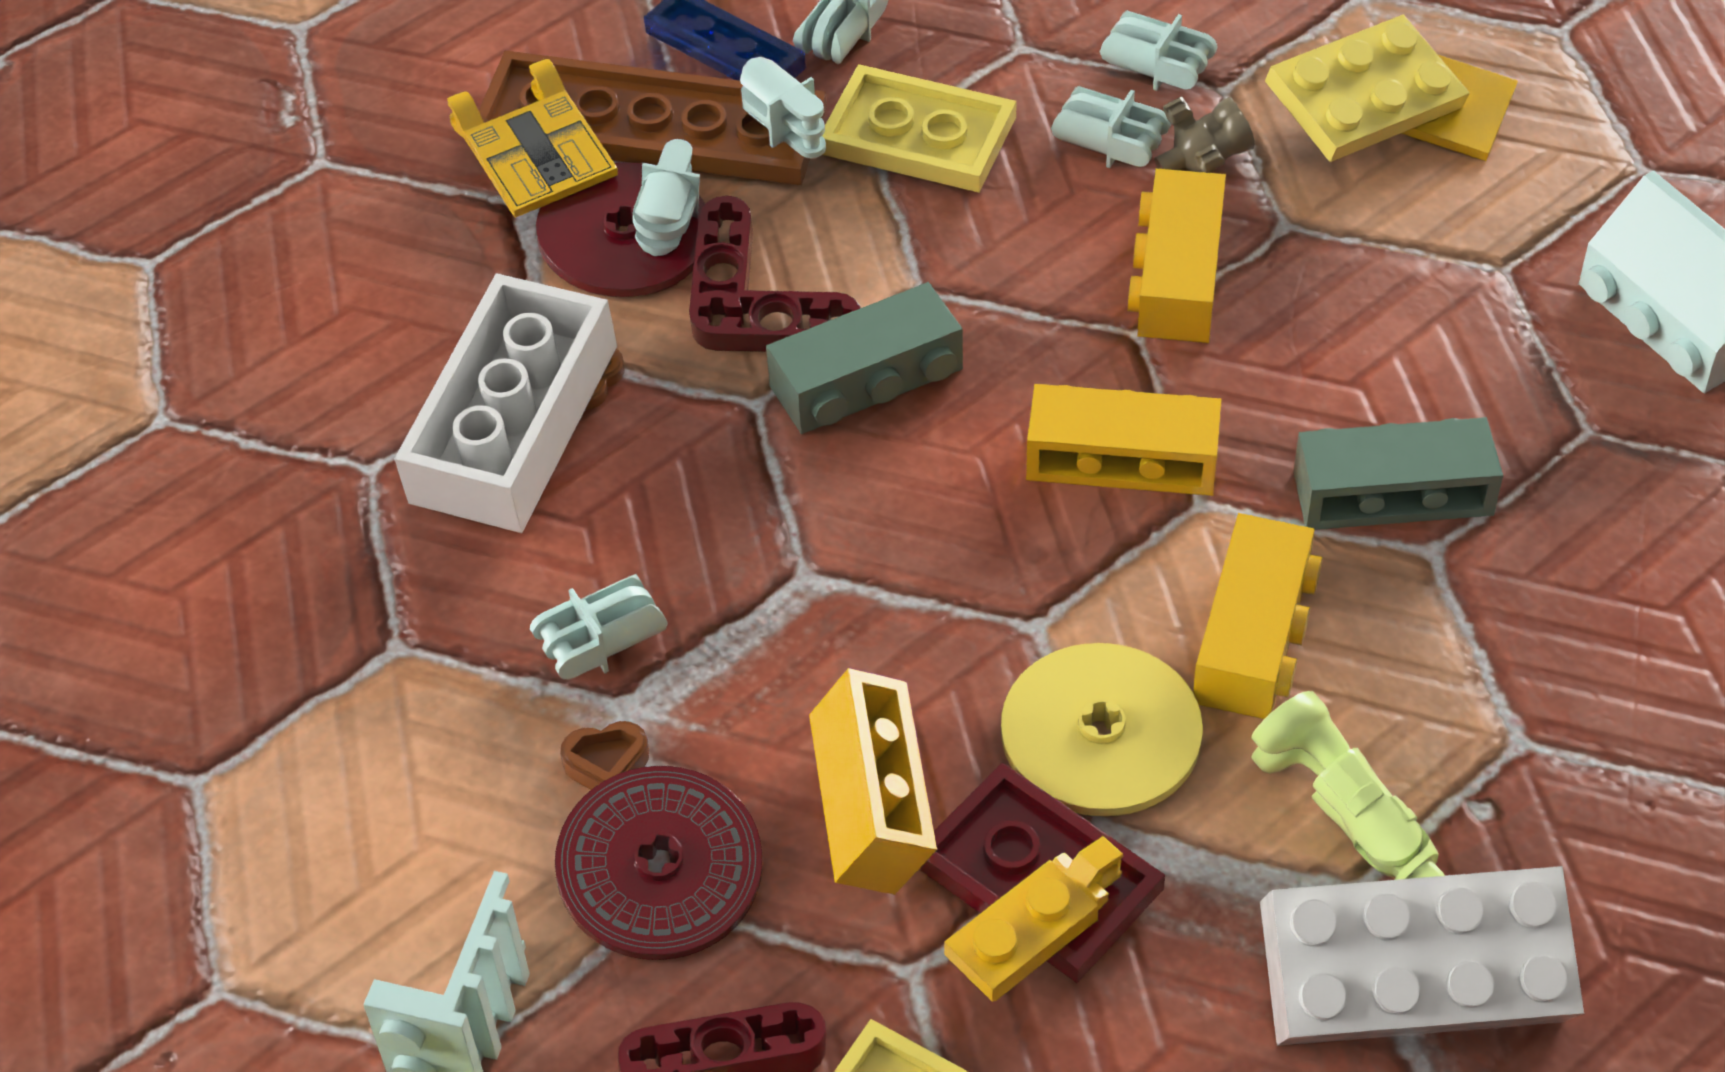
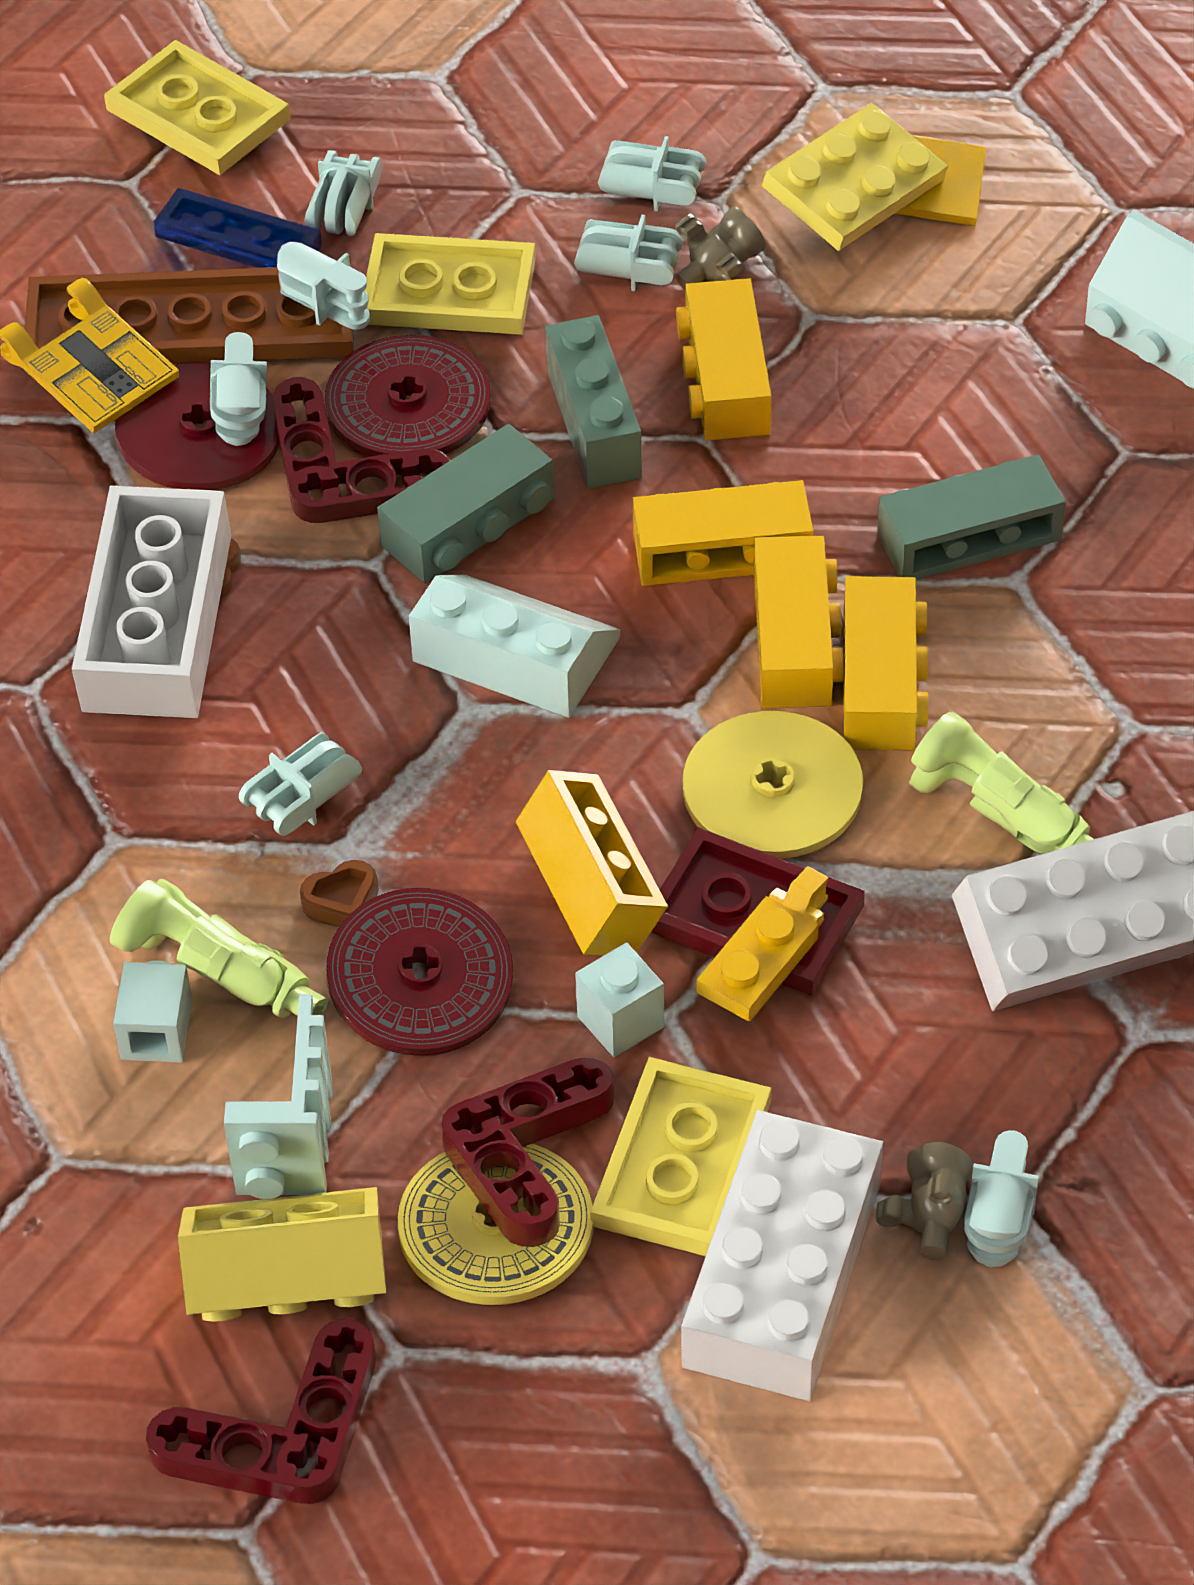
camera: 15 degrees left, 0 degrees up
none -> yellowish green piece [109,879,329,1018]
none -> light aqua brick [113,960,192,1062]
none -> dark red piece [325,335,491,457]
none -> light aqua slope [409,574,620,718]
none -> sand green brick [545,315,642,489]
none -> light aqua brick [575,942,665,1058]
none -> yellow brick [754,536,844,708]

